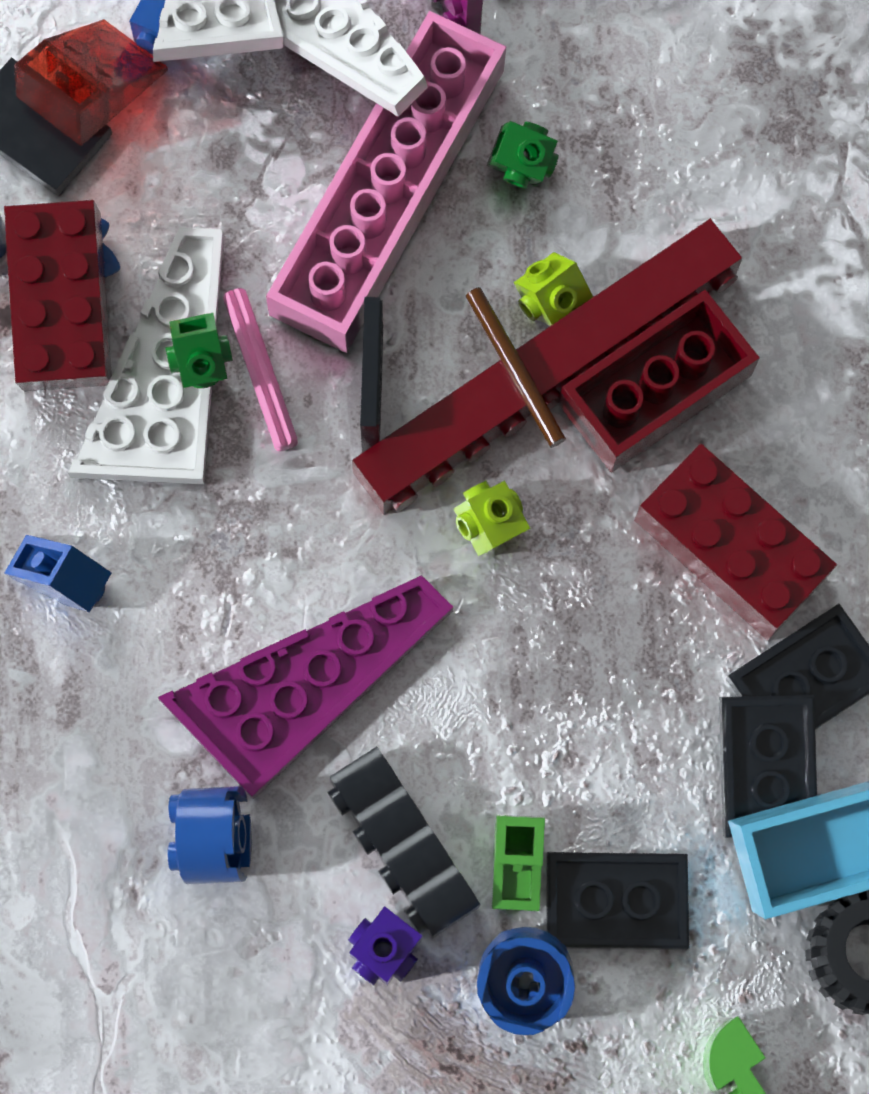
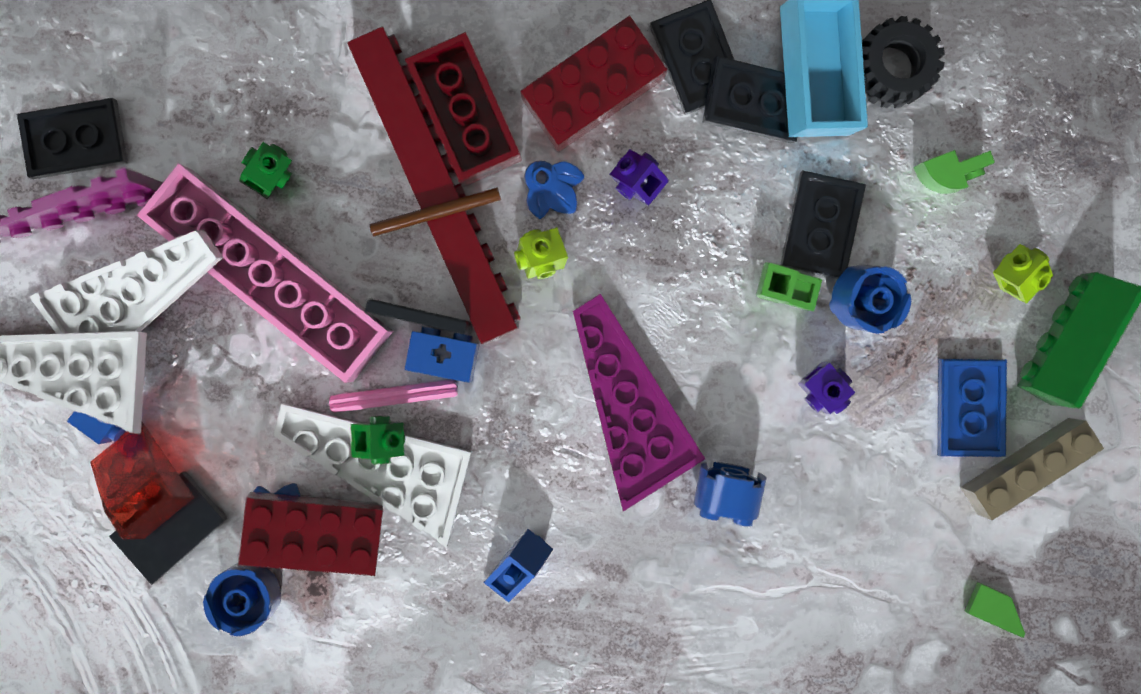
camera: 70 degrees left, 15 degrees up
black brick [327,746,481,939] -> none
lime brick [514,252,593,326] -> none
none -> blue brick [404,326,480,383]
none -> blue plate [524,161,584,219]
none -> dark purple brick [609,149,670,206]

